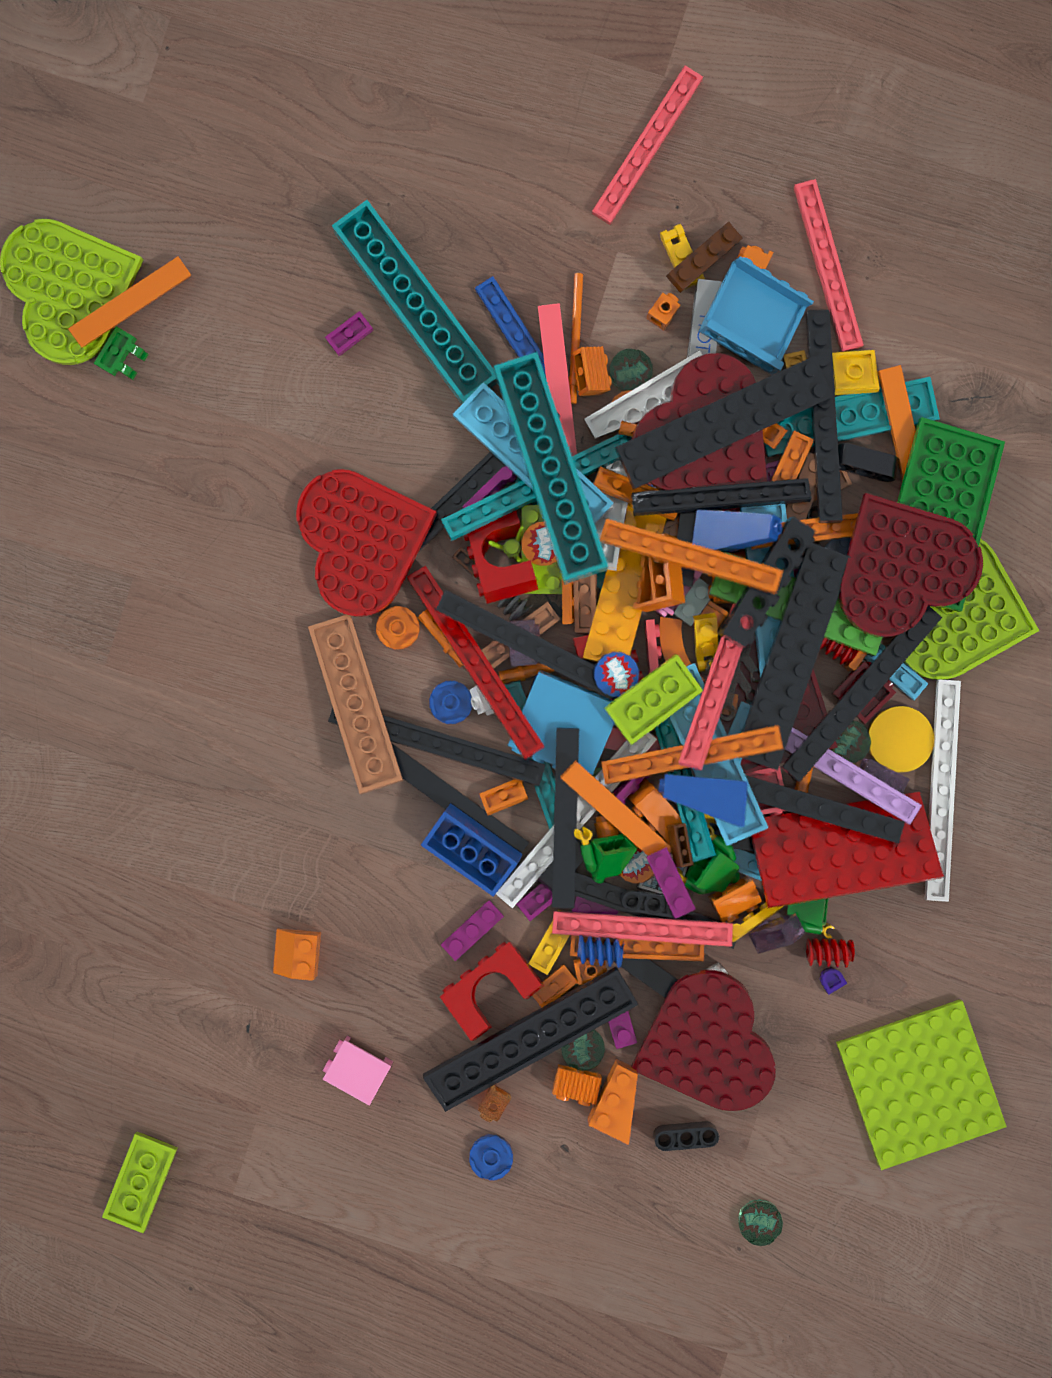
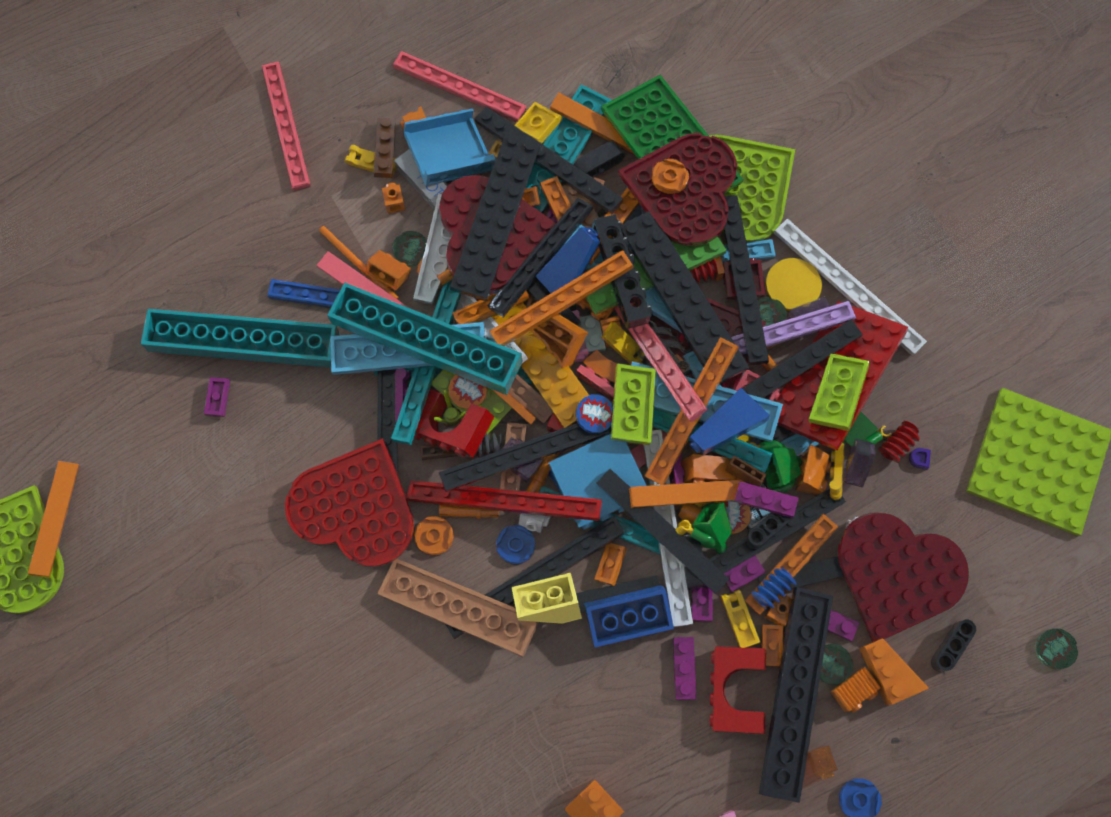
camera: 50 degrees left, 15 degrees down
green plate [93,326,149,380] -> none
coral tile [552,911,733,947] -> none
none -> light yellow slope [512,573,582,624]
none -> orange tile [651,159,689,194]
none -> lime plate [809,354,869,431]

